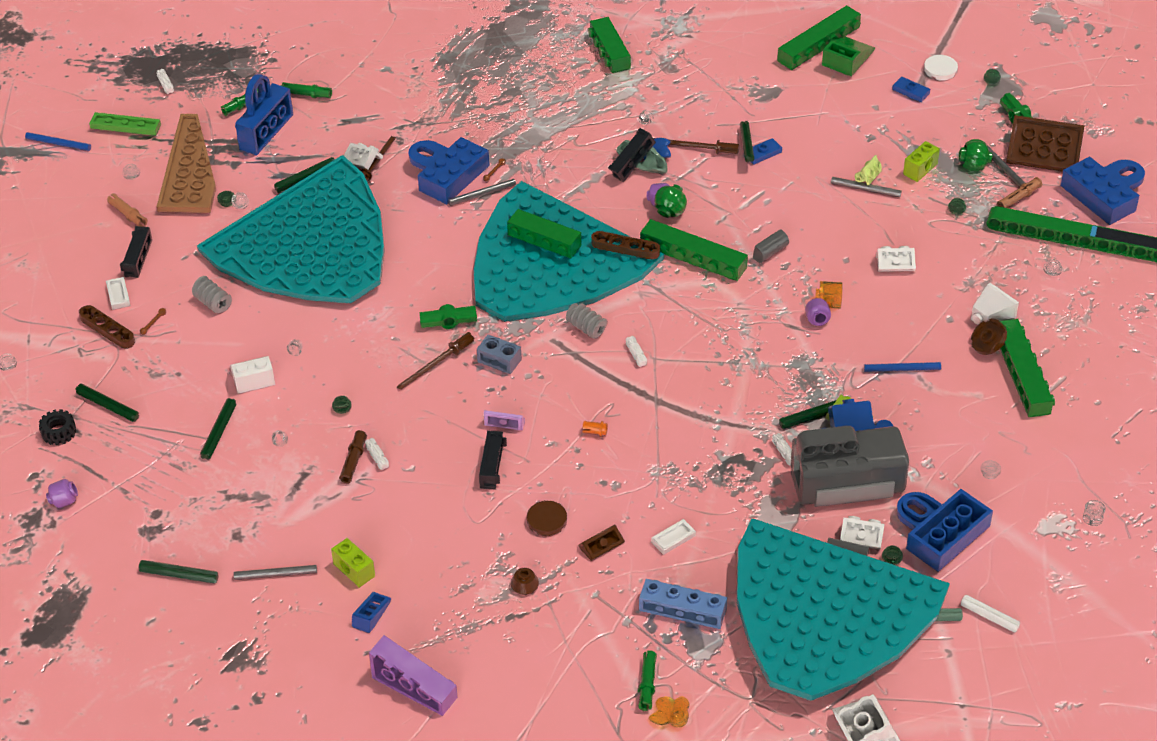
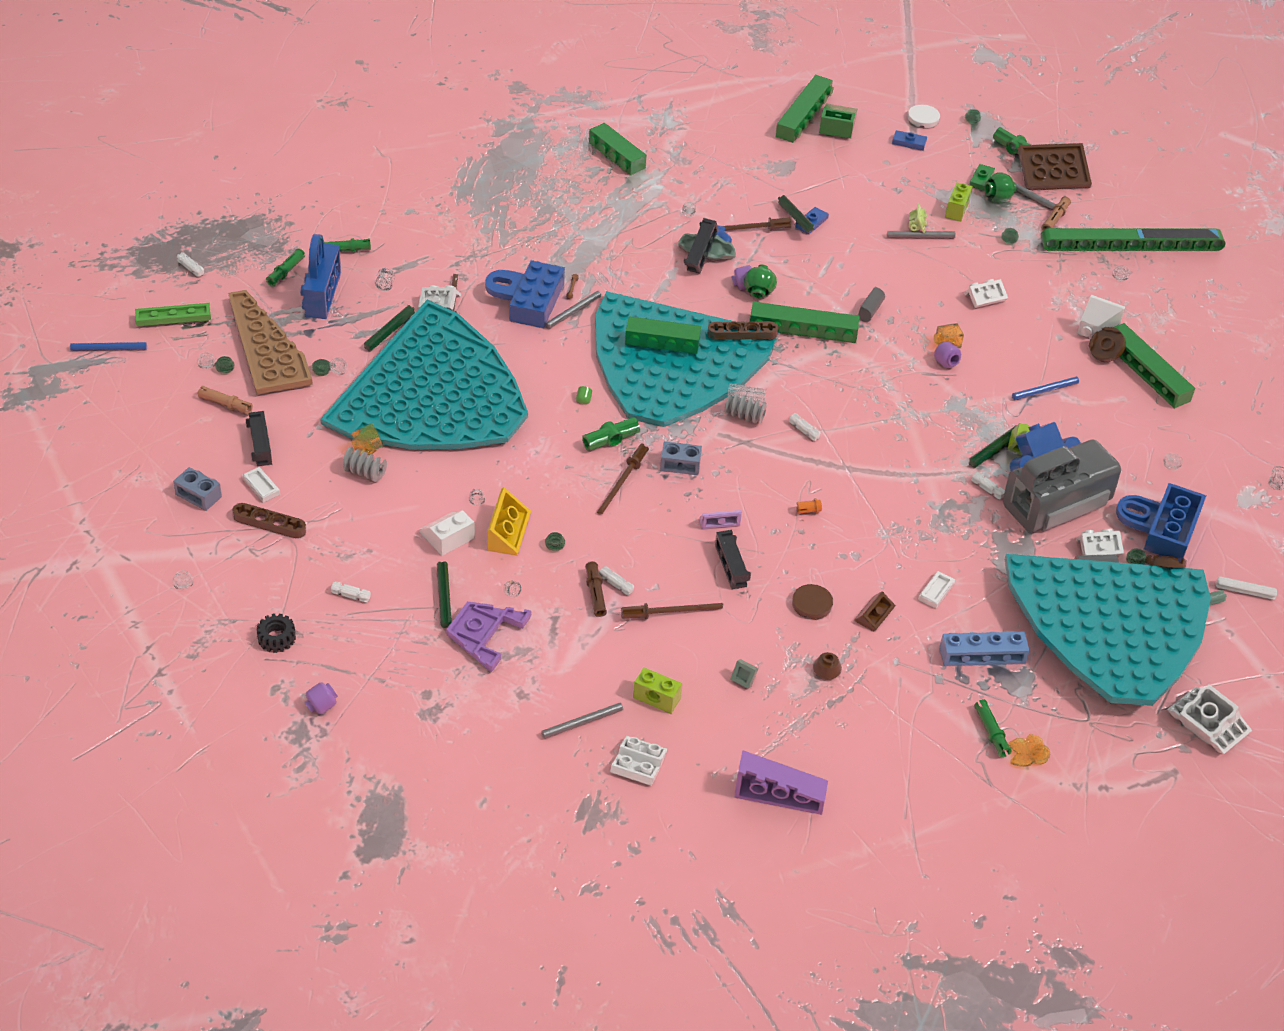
camera: 25 degrees left, 0 degrees up
dark green axle [75,383,139,422] -> none
dark green axle [138,560,219,584] -> none
dark orange hinge [140,308,166,335] -> none
blue slope [352,592,391,633] -> none
blue brick [1060,156,1145,225] -> none
none -> sand blue brick [173,467,222,511]
none -> clear green plate [215,356,235,373]
none -> white axle [331,581,371,603]
none -> clear yellow brick [351,423,384,455]
none -> clear wheel [375,268,395,291]
none -> medium lavender wing [446,601,532,672]
none -> yellow slope [487,487,531,555]
none -> bright green piece [576,386,593,405]
none -> white slope [610,736,668,786]
none -> reddish brown piece [621,603,723,619]
none -> clear axle [727,383,766,405]
none -> sand green tile [730,659,759,689]
none -> green plate [969,164,995,191]
none -> reddish brown tile [1145,555,1187,568]

